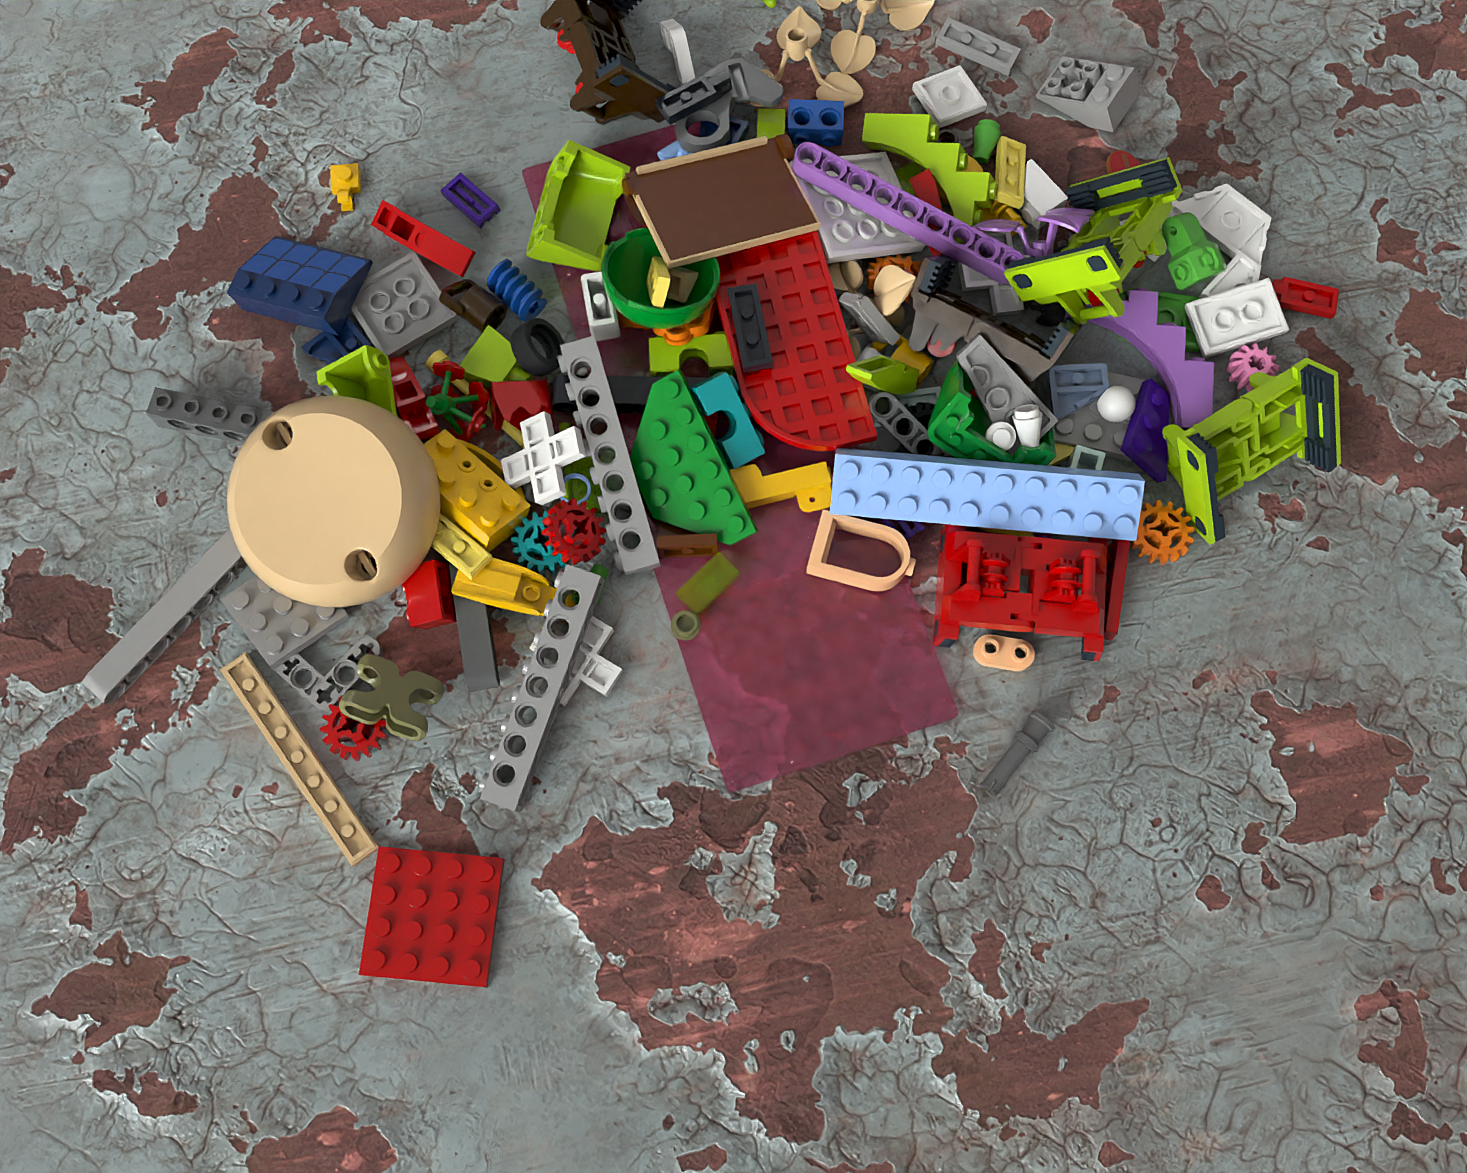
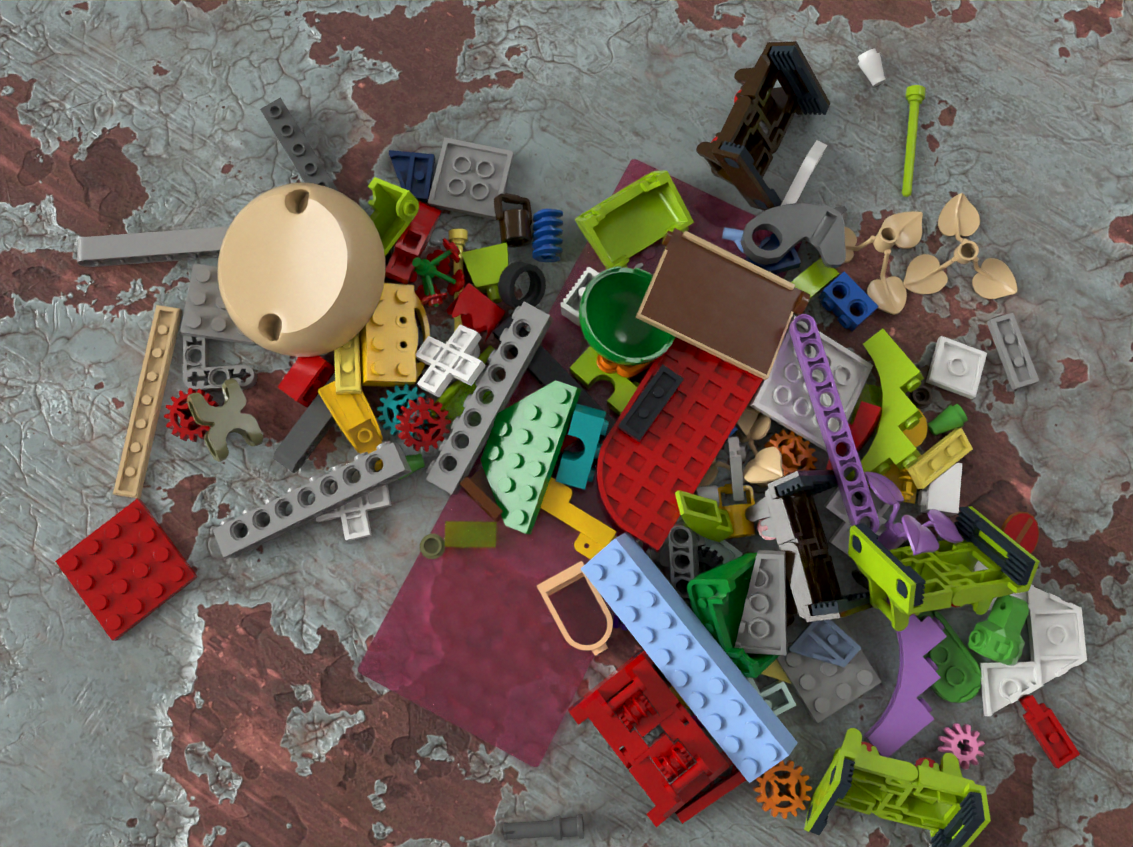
camera: 50 degrees right, 5 degrees up
dark blue slope [227,236,373,335] -> none
yellow plate [330,163,361,211] -> none
red slope [371,200,476,277] -> none
dark purple tile [441,172,500,229] -> none
light blue piece [560,473,591,505] -> none
light yellow tile [646,256,671,308] -> none
black hinge [655,71,732,125] -> none
tan slope [666,267,699,303] -> none
light nougat plate [973,634,1035,671] -> none
white plate [985,421,1016,451] -> none
white cone [1012,404,1043,447] -> none
light grey slope [1036,56,1140,132] -> none
white piece [1097,386,1136,422] -> none
dark purple wing [1120,378,1170,483] -> none
white tile [1184,278,1289,358] -> none

